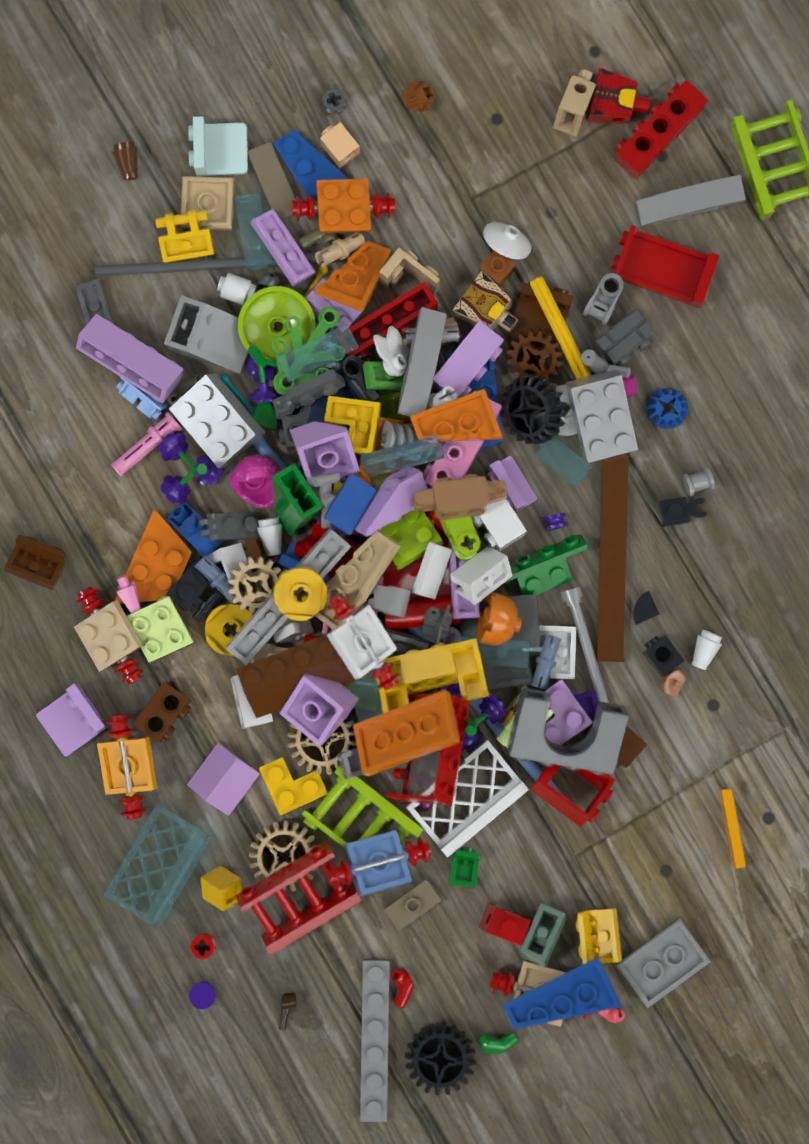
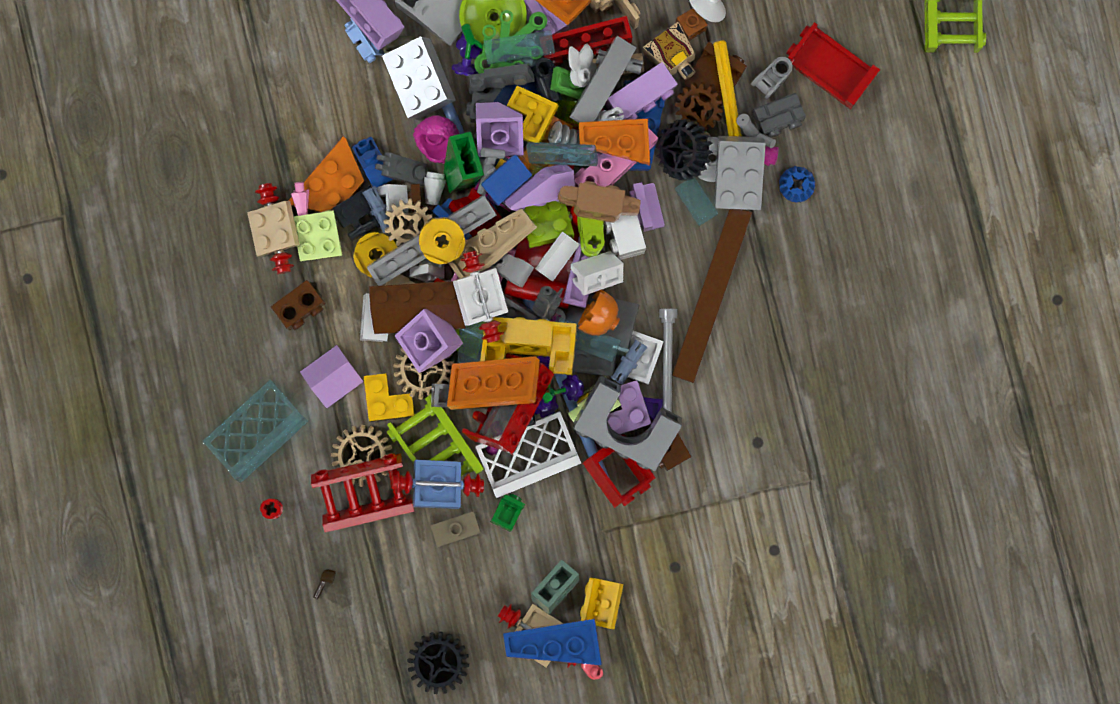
camera: 15 degrees right, 0 degrees up
reddish brown bracket [4,535,66,591] -> none
lavender bracket [36,683,109,756] -> none
light orange plate [97,713,158,820] -> none
bright pink pin [111,412,183,477] -> none
dark purple plant [158,432,224,504] -> none
dark purple tile [189,982,216,1009] -> none
yellow panel [200,866,242,912] -> none
teal hinge [219,374,255,416] -> none
green tile [252,402,277,431] -> none
light grey plate [360,960,389,1122] -> none
red arm [391,968,414,1009] -> none
green arm [478,1031,519,1055] -> none
red torso [479,903,533,946] -> none
green bracket [504,534,589,596] -> none
dark purple bush [542,513,568,531] -> none
light grey tile [616,918,711,1008] -> none
black tile [633,591,659,625] -> none
light grey slope [636,175,746,227] -> none
black brick [642,635,685,677] -> none
black plate [659,497,707,527] -> none
nougat piece [660,669,686,697] -> none
light grey bush [683,467,715,497] -> none
white cone [692,629,722,670] -> none
light orange tile [718,788,746,869] -> none

